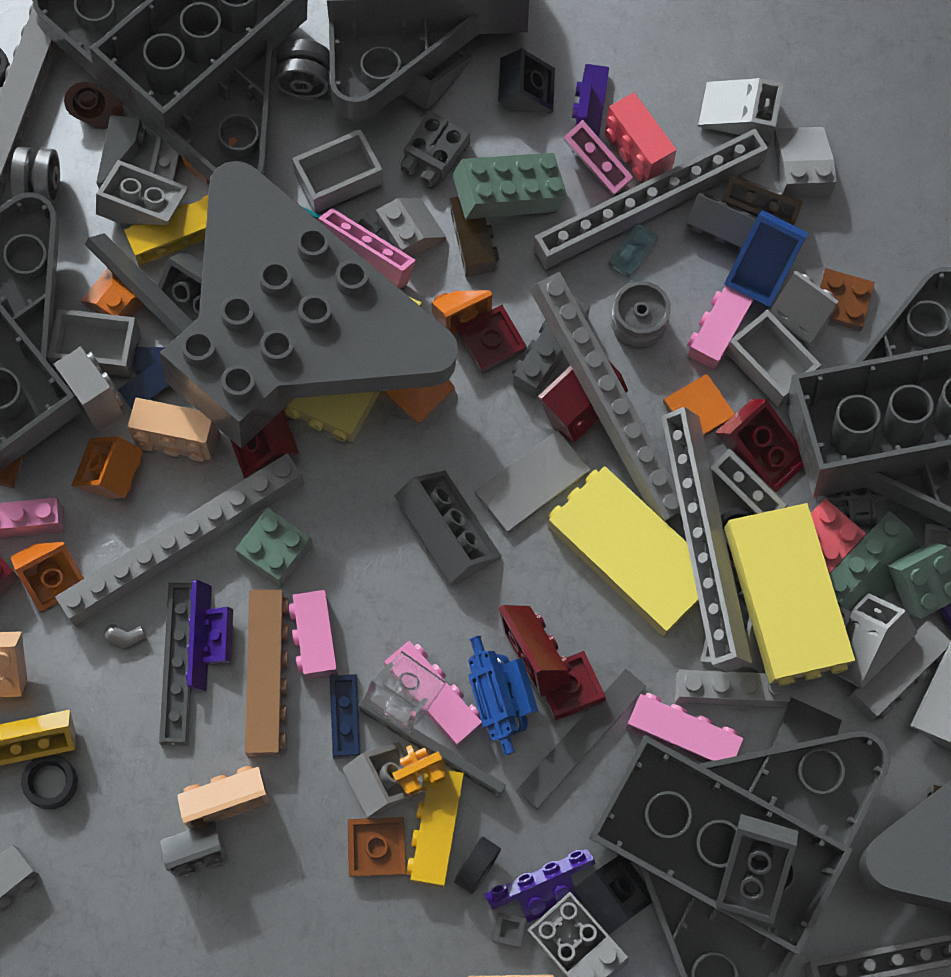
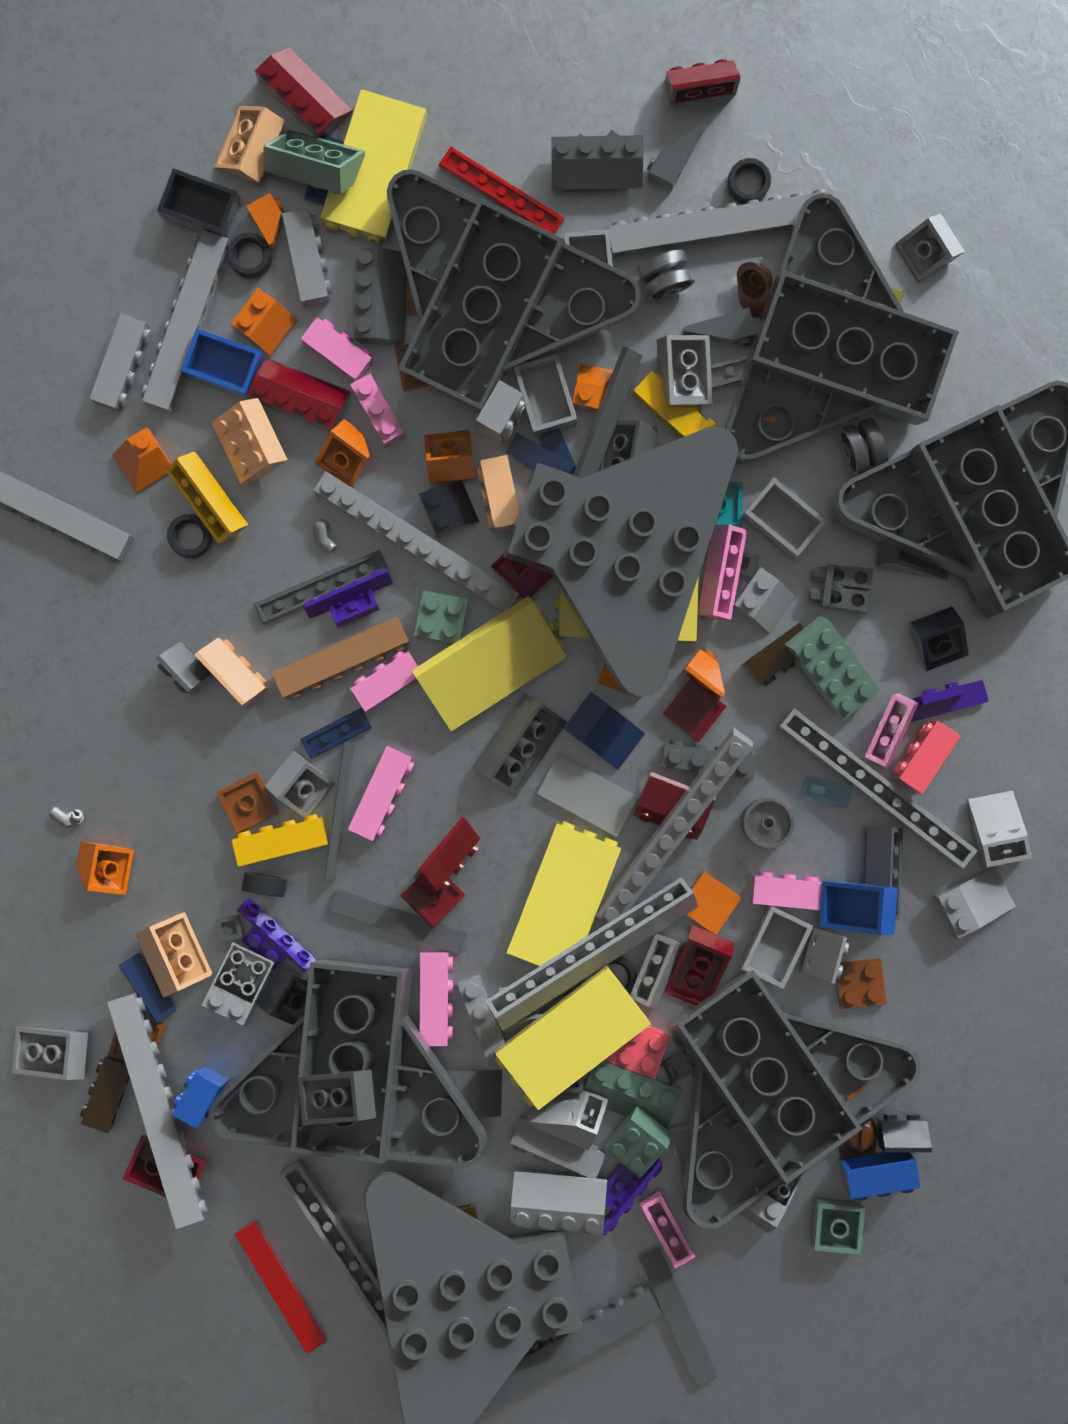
camera: 65 degrees right, 15 degrees up
clear slope [363,651,446,734] -> none
light orange hips [392,745,446,796] -> none
blue piece [468,636,539,756] -> none
dark brown brick [722,174,803,225] -> none
none -> light yellow brick [412,596,567,732]
none -> black slope [419,480,479,539]
none -> dark blue slope [563,692,645,770]

